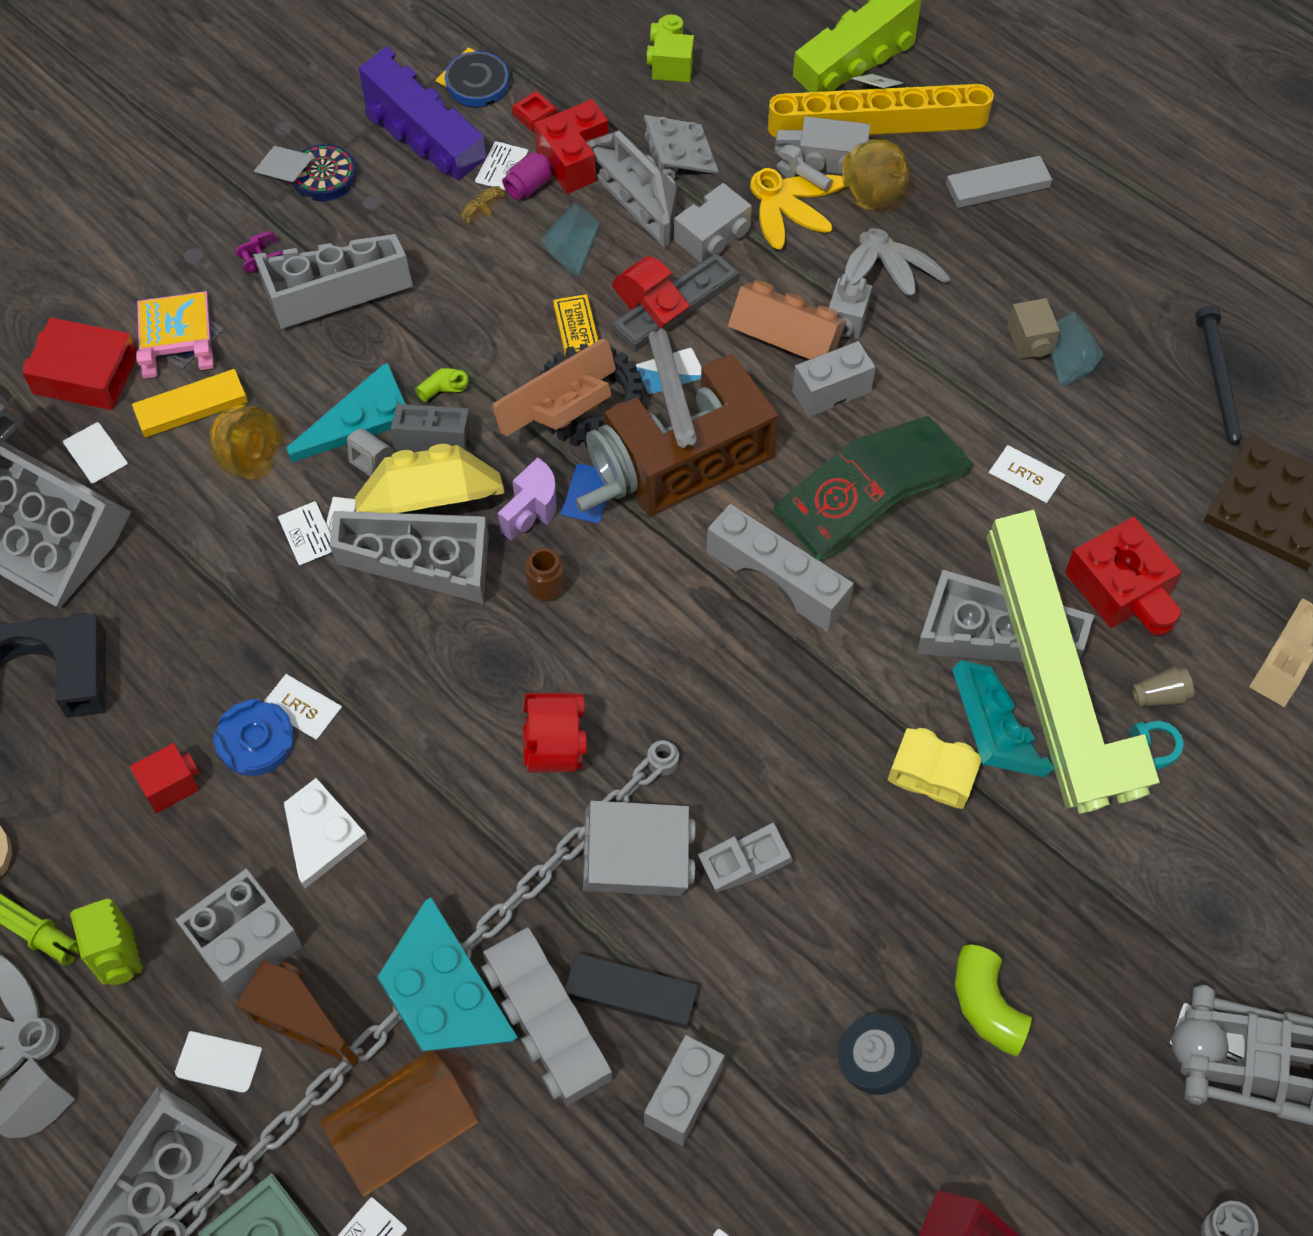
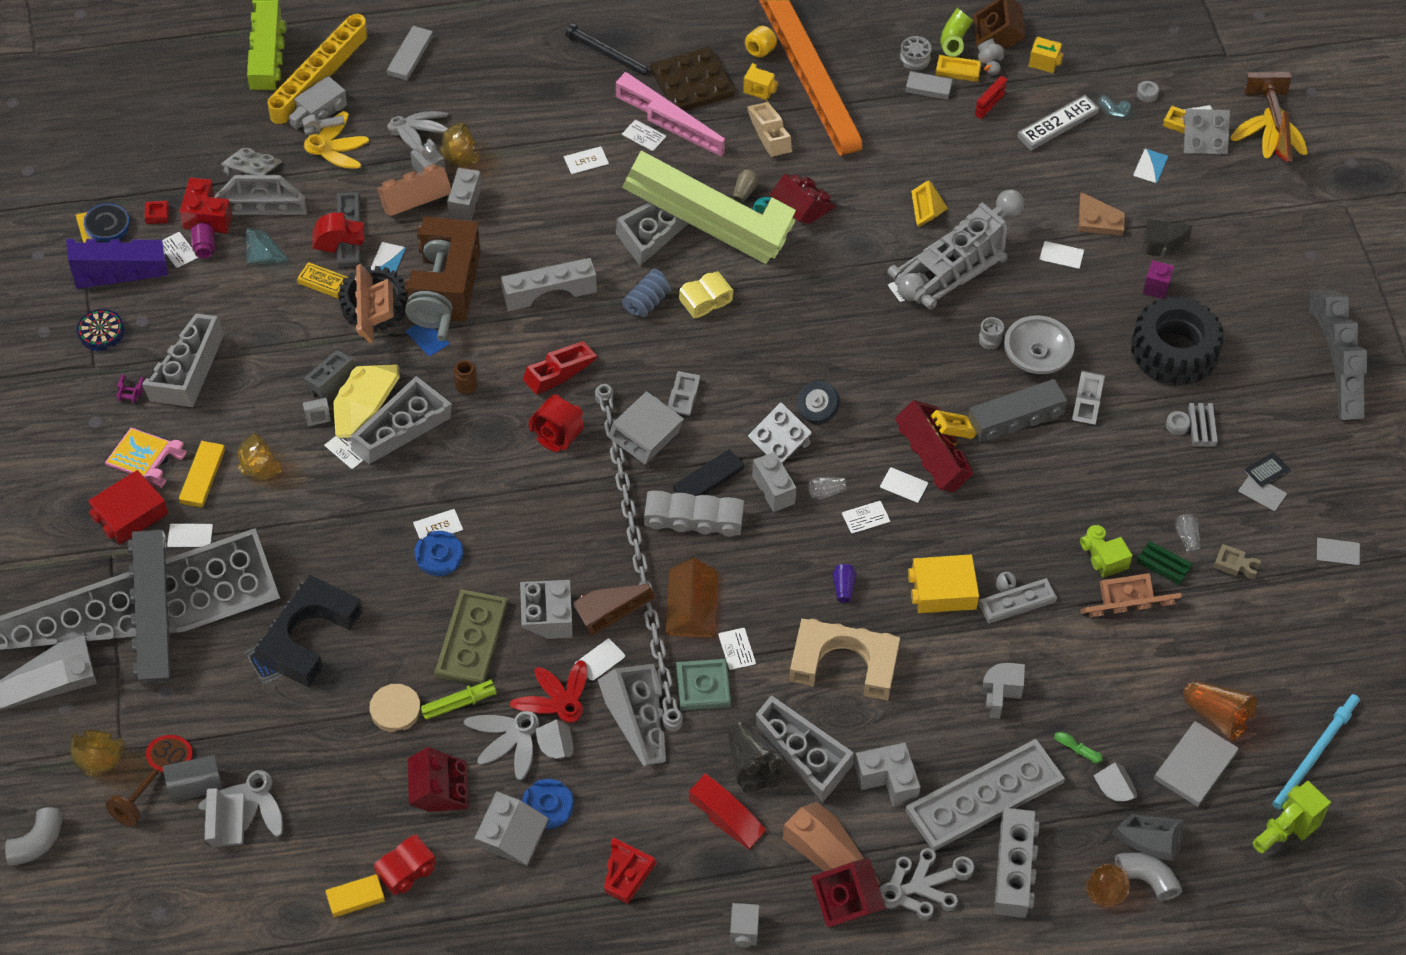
camera: 55 degrees left, 5 degrees down
lime brick [70,898,143,985] -> none
red brick [130,743,200,814] -> none
light grey sticker [254,146,314,182] -> none
white sticker [278,502,332,565] -> none
white wing [284,778,367,889] -> none
teal wing [286,363,405,463] -> none
teal wing [377,897,518,1052] -> none
lime arm [415,368,469,402] -> none
clear yellow piece [461,186,505,223] -> none
lavender brick [498,458,557,541] -> none
lime brick [647,15,694,82] -> none
light grey axle [648,328,697,448] -> none
light grey brick [674,183,752,263] -> none
clear green windscreen [774,416,974,560] -> none
clear yellow cylinder [842,140,910,209] -> none
white sticker [851,74,903,88] -> none
teal wing [952,660,1054,777] -> none
lime cylinder [955,945,1032,1057] -> none
dark tan brick [1007,298,1060,359] -> none
clear light blue slope [1051,311,1104,387] -> none
red brick [1065,517,1182,635] -> none
none -> olive tile [434,589,509,685]
none -> clear yellow cylinder [440,121,480,167]
none -> red plant [510,660,587,723]
none -> red slope [523,341,597,395]
none -> bright pink slope [616,72,725,157]
none -> white sticker [622,120,666,151]
none -> sand blue piece [622,269,671,317]
none -> hinge [748,402,812,463]
none -> dark red slope [770,173,836,224]
none -> clear cone [809,476,846,500]

